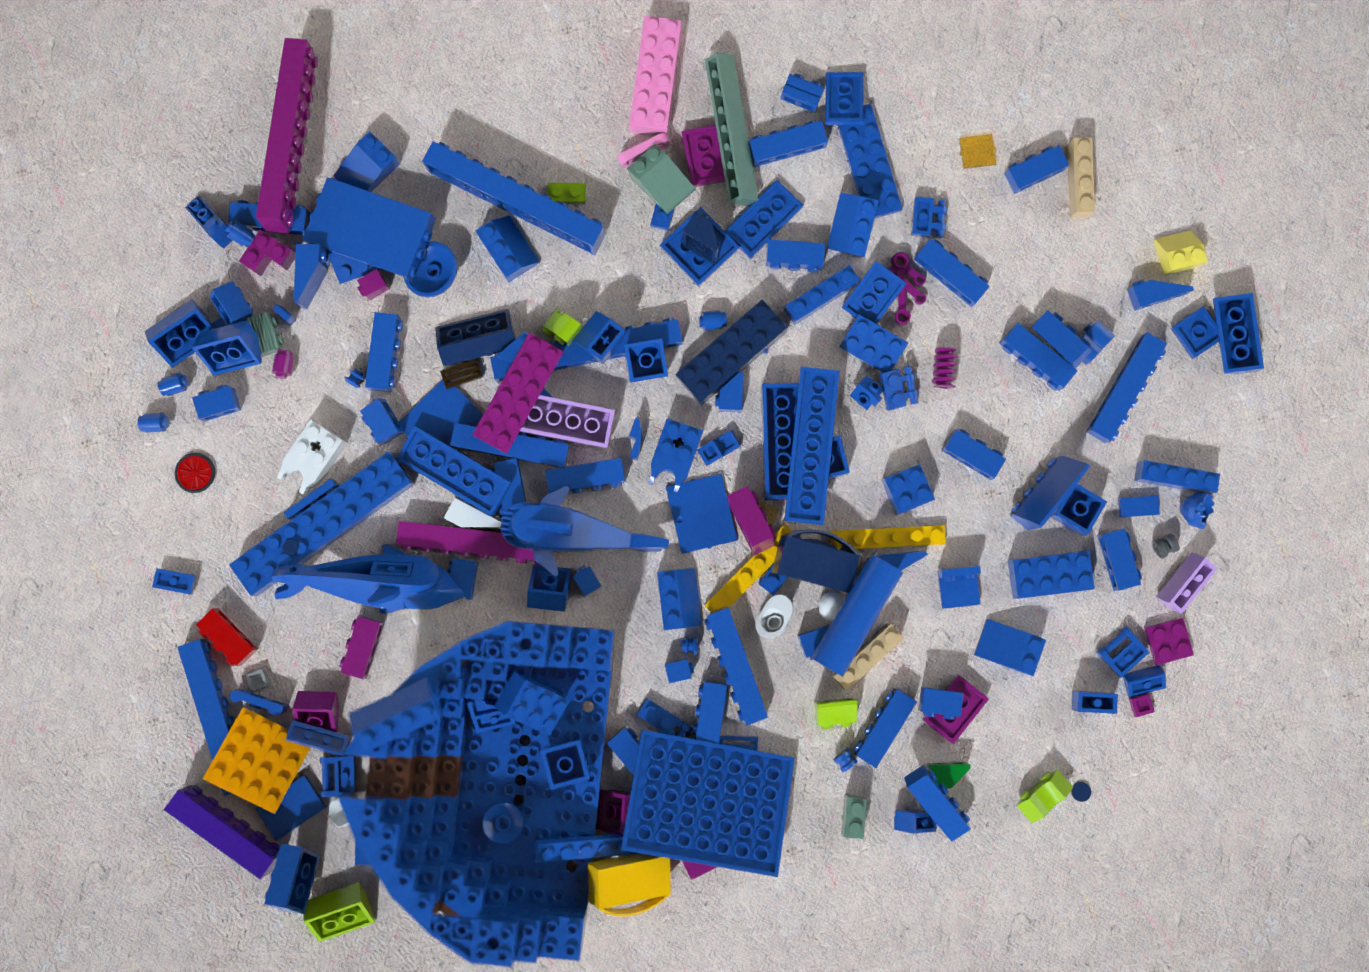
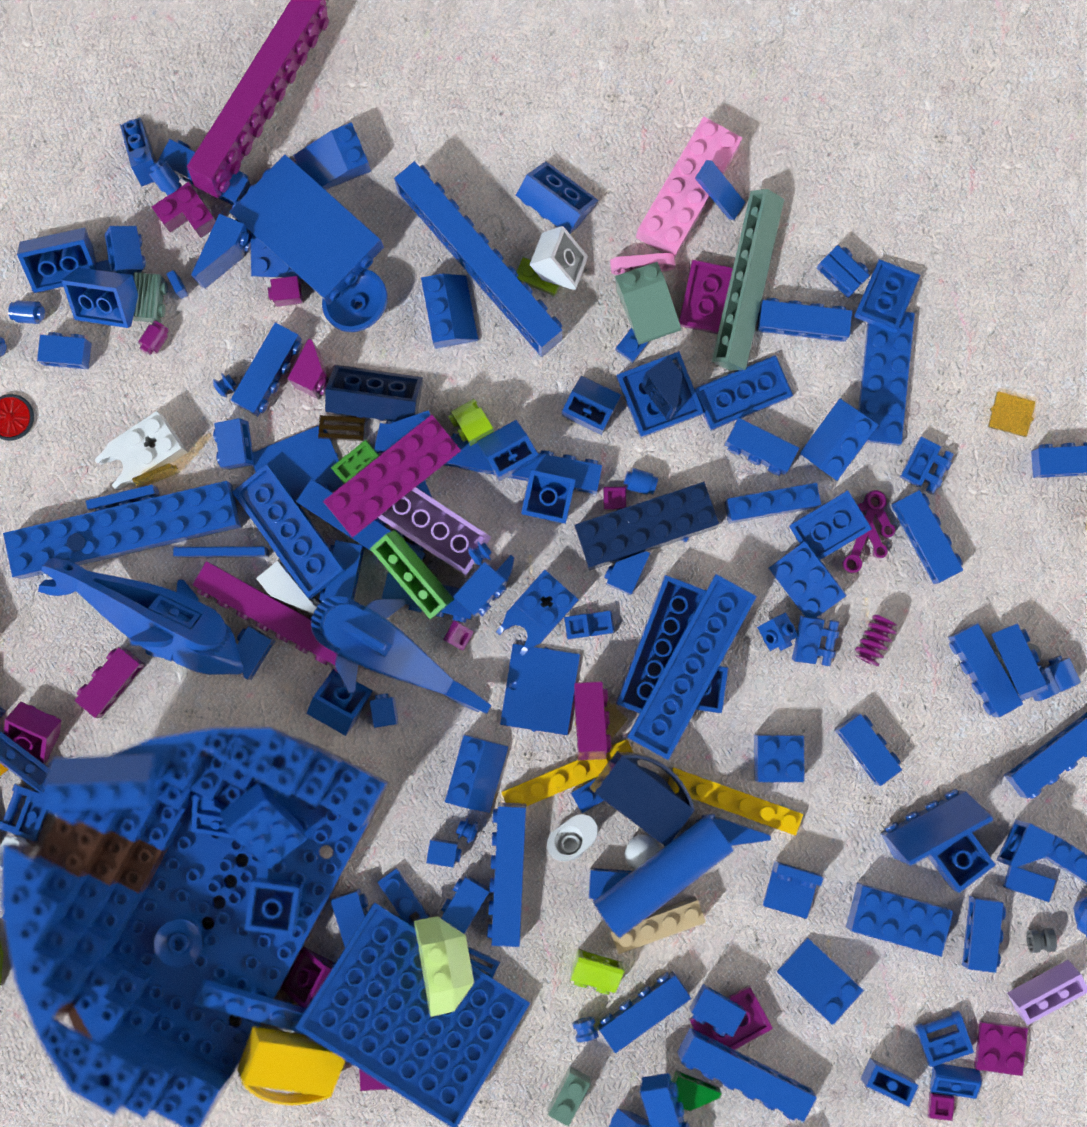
camera: 25 degrees right, 0 degrees up
none -> clear yellow piece [132,463,180,487]
none -> blue tile [173,546,269,558]
none -> magenta slope [288,338,329,400]
none -> bright green plate [331,440,379,484]
none -> bright green brick [370,530,455,619]
none -> yellowish green wedge [414,916,474,1016]
none -> magenta tile [443,620,474,651]
none -> blue brick [454,562,507,617]
none -> blue wheel [468,541,492,566]
none -> blue slope [515,161,598,234]
none -> white slope [530,226,588,290]
none -> blue slope [562,376,621,435]
none -> magenta tile [603,487,626,510]
none -> blue brick [677,1028,817,1122]
none -> blue tile [695,160,745,220]
none -> blue slope [996,819,1056,868]

